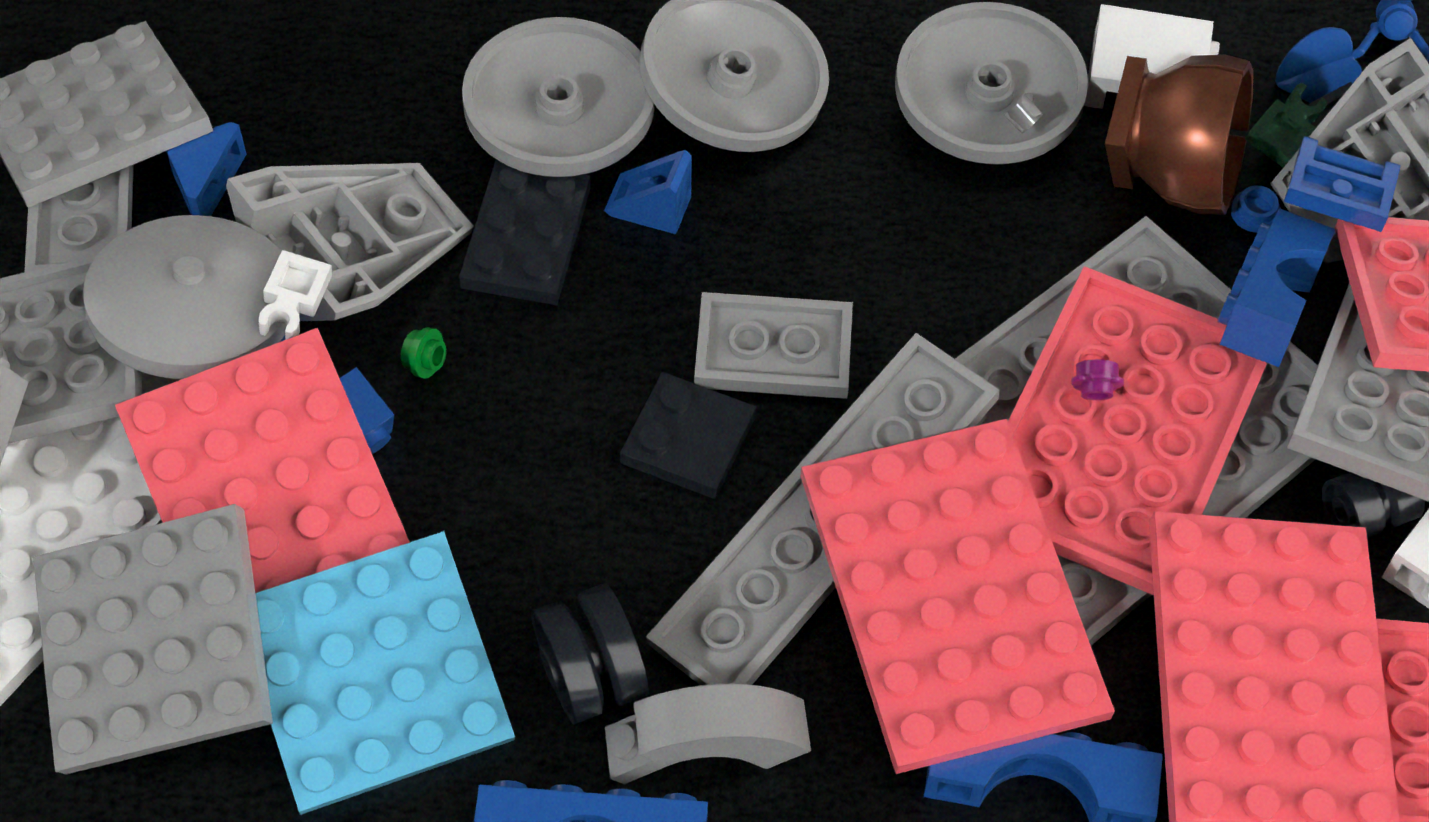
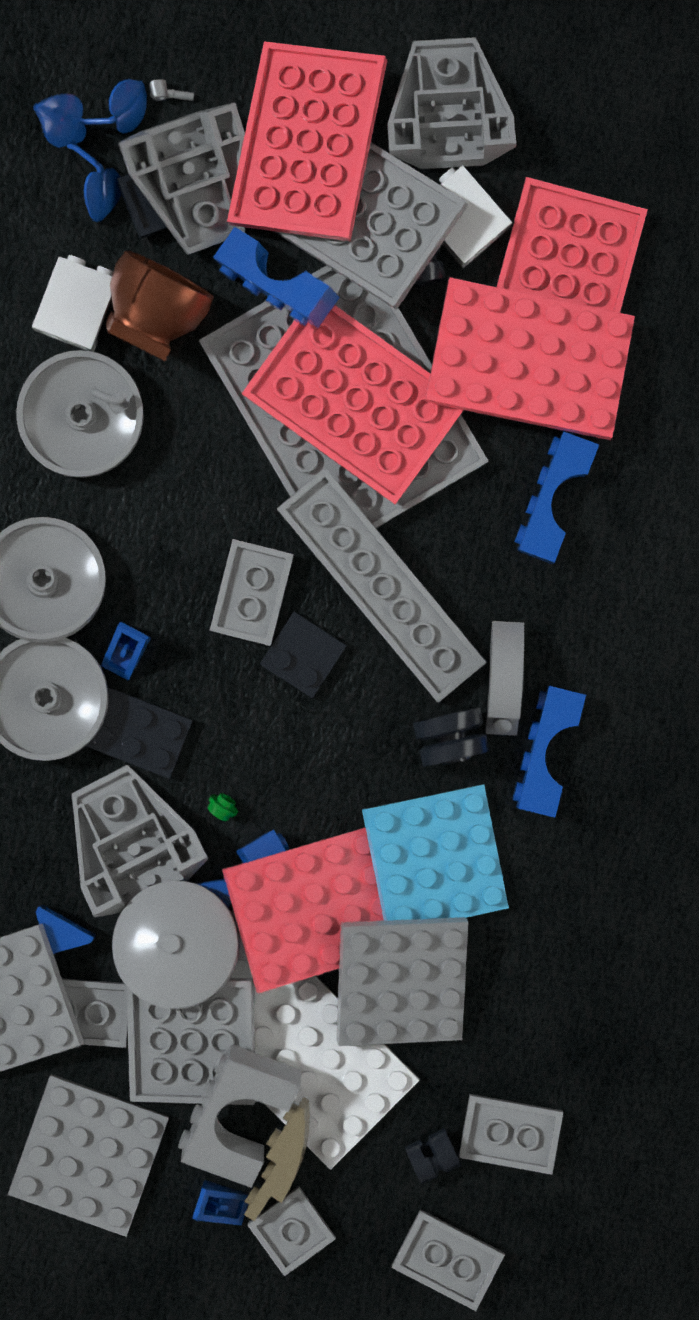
camera: 85 degrees left, 30 degrees up
white plate [259,250,332,340] -> none
coral plate [800,419,1115,774] -> none
magenta plate [1071,359,1124,400] -> none
blue plate [1231,186,1281,233] -> none
clear green plate [1245,83,1327,168] -> none
blue plate [1284,136,1401,232] -> none

